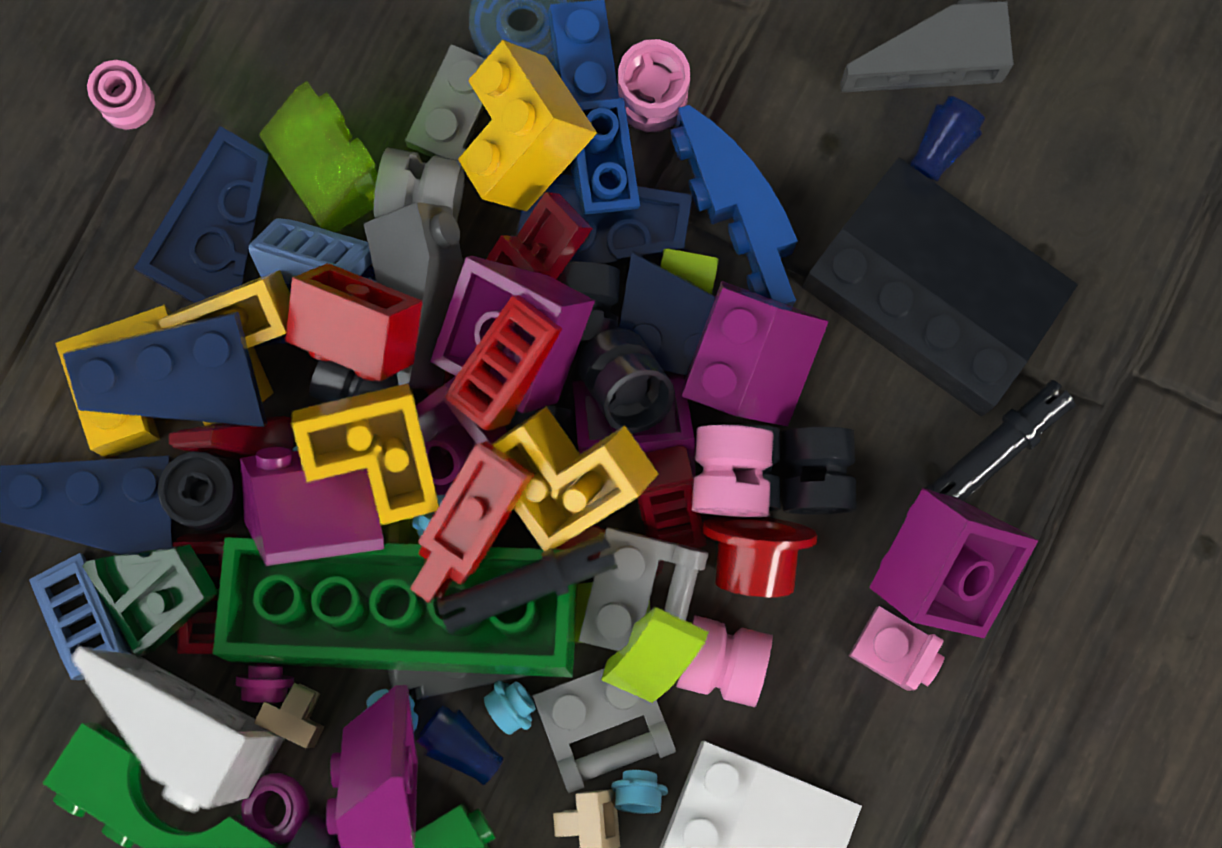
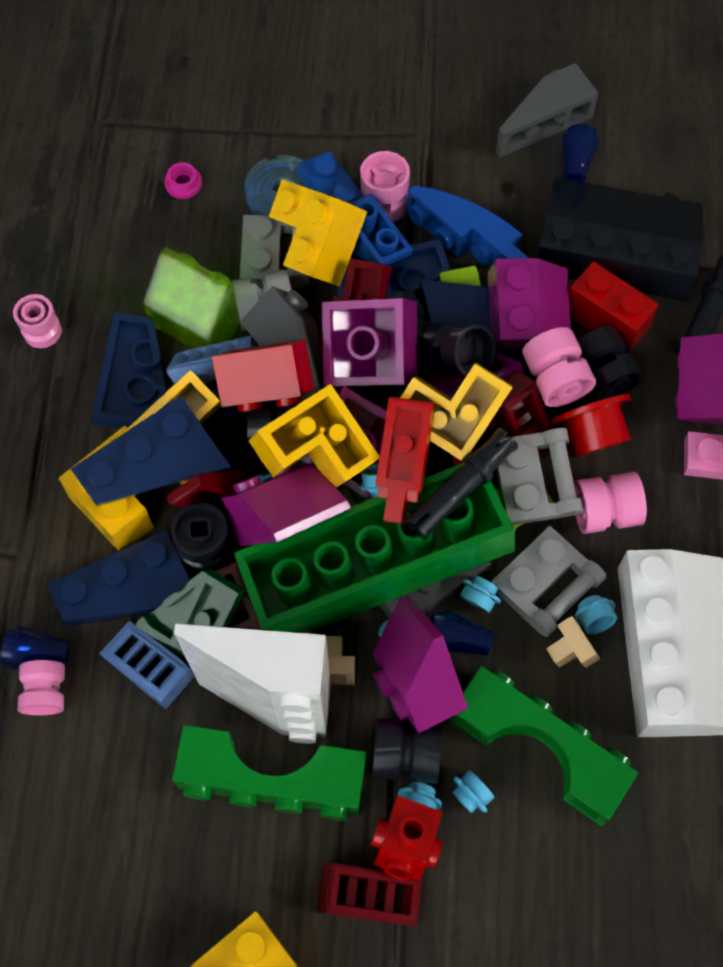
camera: 20 degrees left, 15 degrees down
magenta piece [241,773,310,845] -> none
red slope [445,295,563,430] -> none
lime slope [601,607,709,703] -> none
none -> red brick [569,261,659,353]

